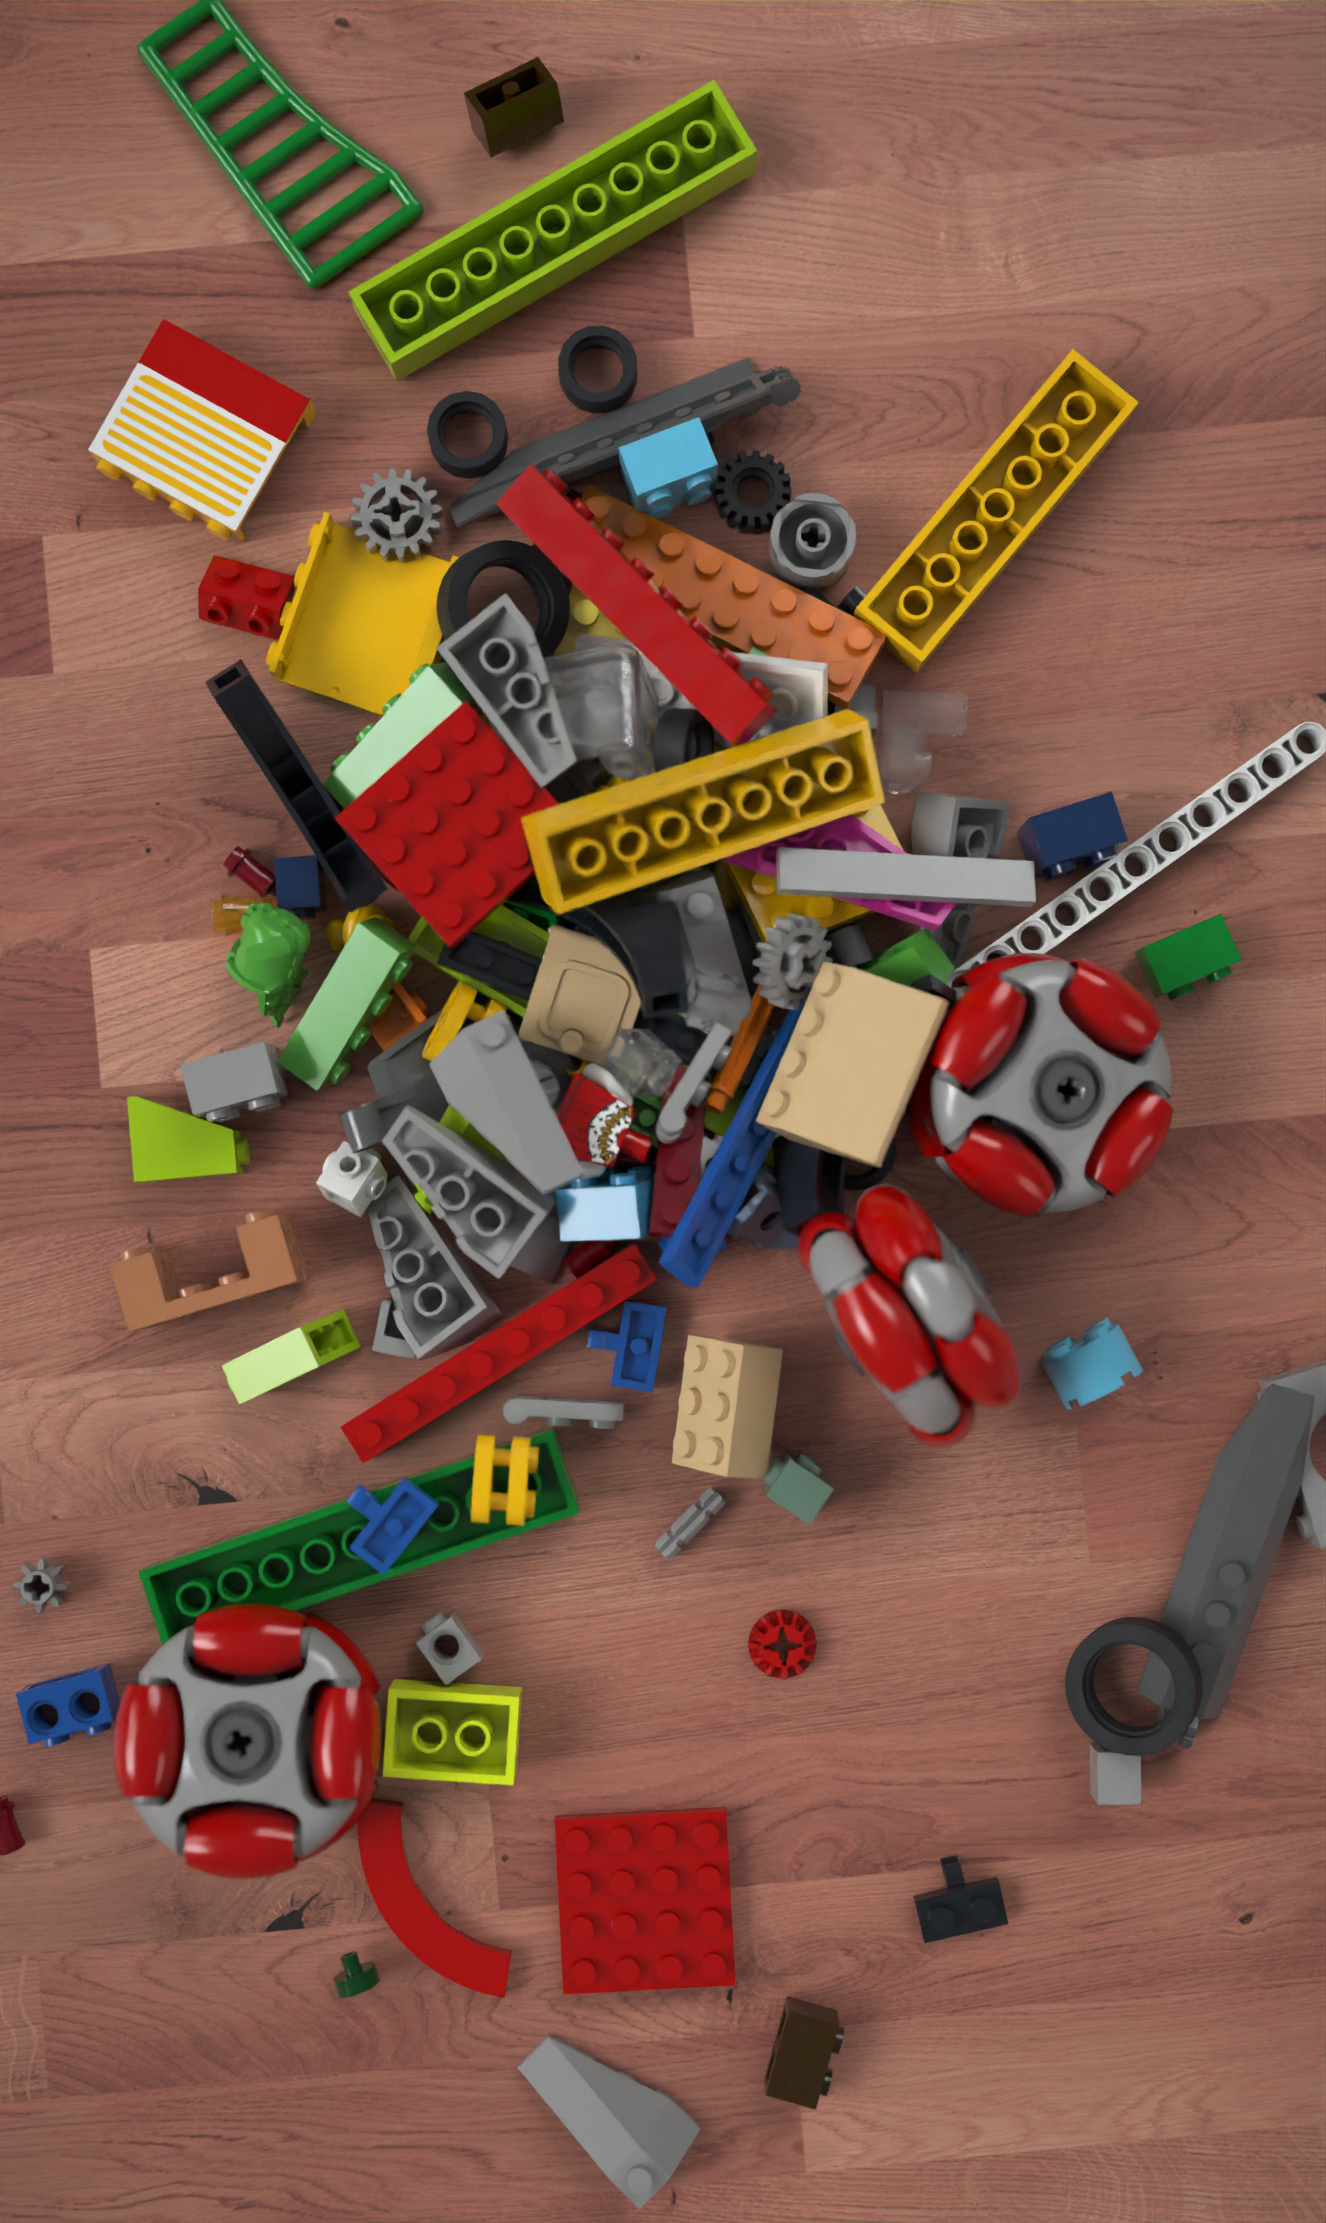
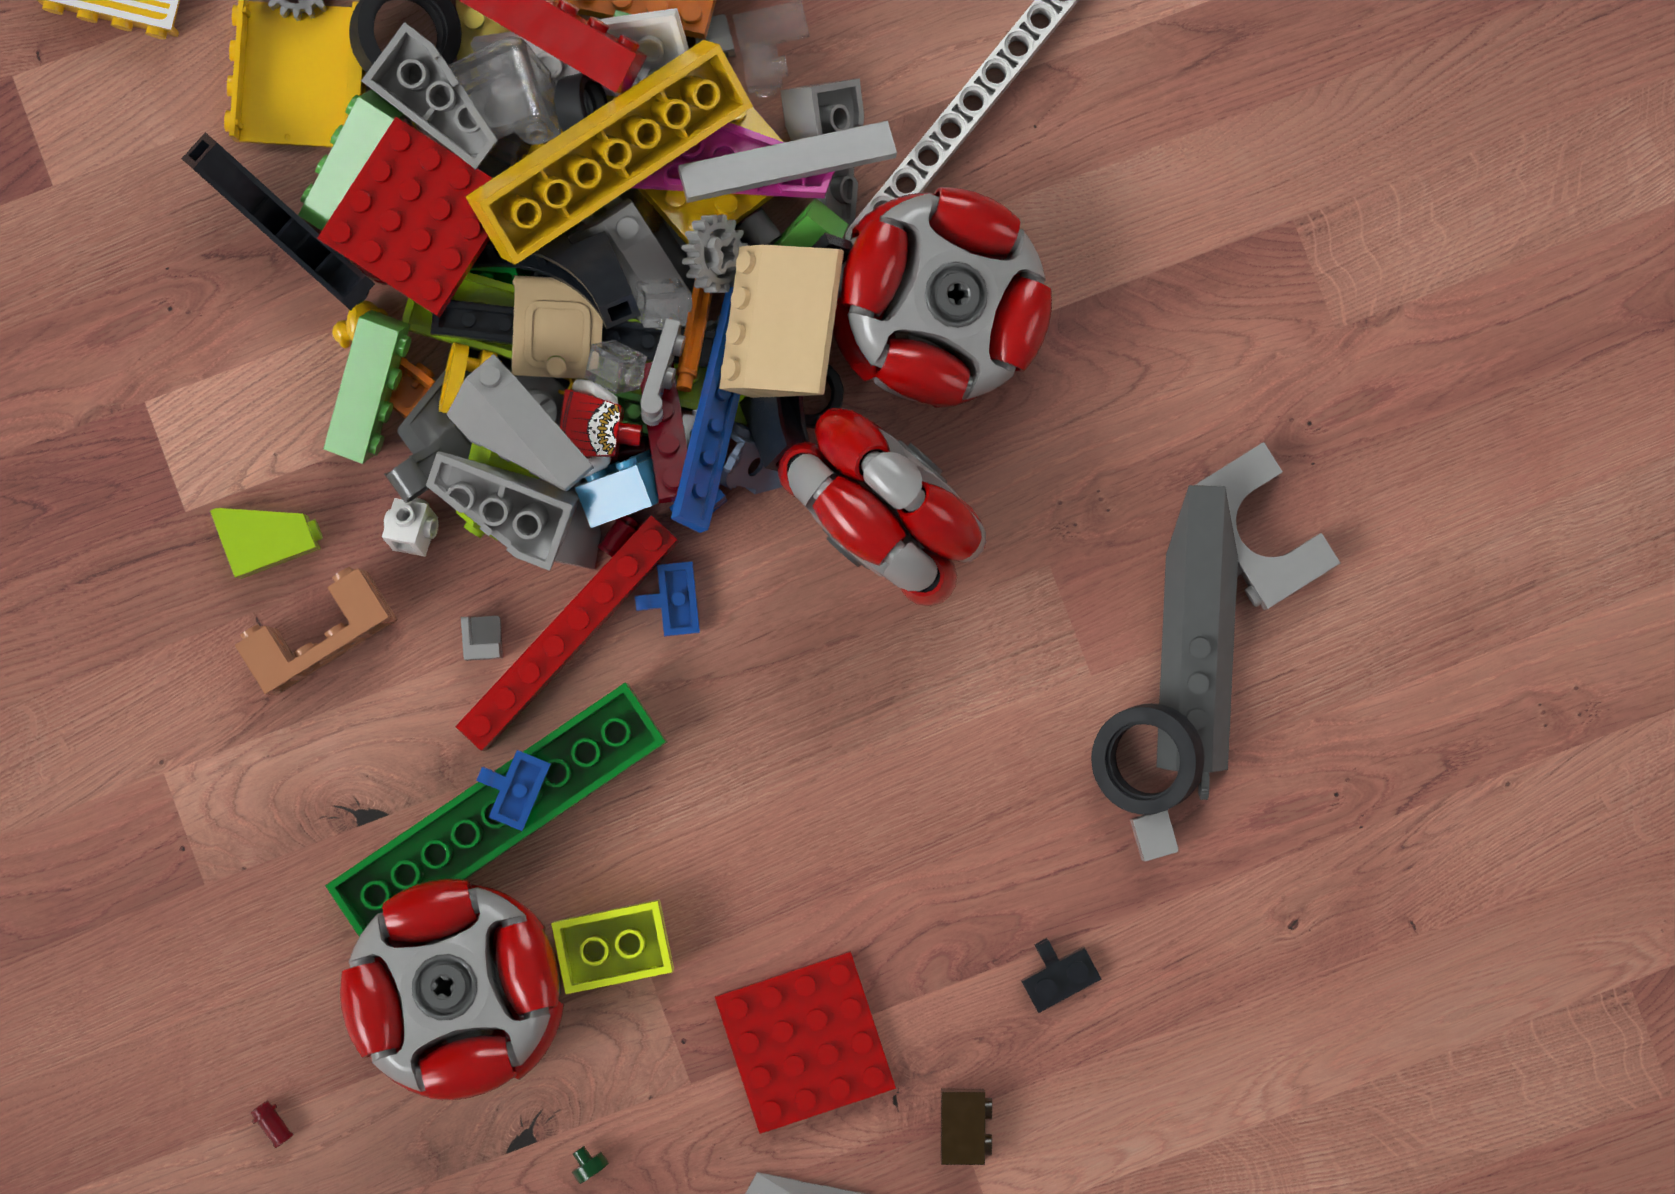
camera: 15 degrees left, 0 degrees up
light grey gear [13,1556,71,1613] -> none
blue brick [16,1663,120,1747] -> none
light grey brick [180,1042,291,1124] -> none
red bracket [198,555,295,640] -> none
clear yellow cone [211,894,272,936] -> none
slope [221,1309,361,1405] -> none
dark red pin [223,846,276,898] -> none
bright green helmet [226,902,311,1028] -> none
dark blue brick [274,855,326,921] -> none
red tile [357,1798,512,1998] -> none
light grey wedge [367,1175,504,1361] -> none
light grey brick [416,1611,484,1685] -> none
yellow brick [471,1434,539,1526] -> none
light grey plate [503,1395,625,1429] -> none
light grey axle [655,1487,726,1560] -> none
tan brick [672,1335,783,1479] -> none
red gear [748,1609,817,1680] -> none
sand green brick [762,1450,834,1525] -> none
dark blue brick [1016,791,1128,882] -> none
medium azure brick [1041,1317,1143,1410] -> none
green brick [1134,913,1242,1001] -> none

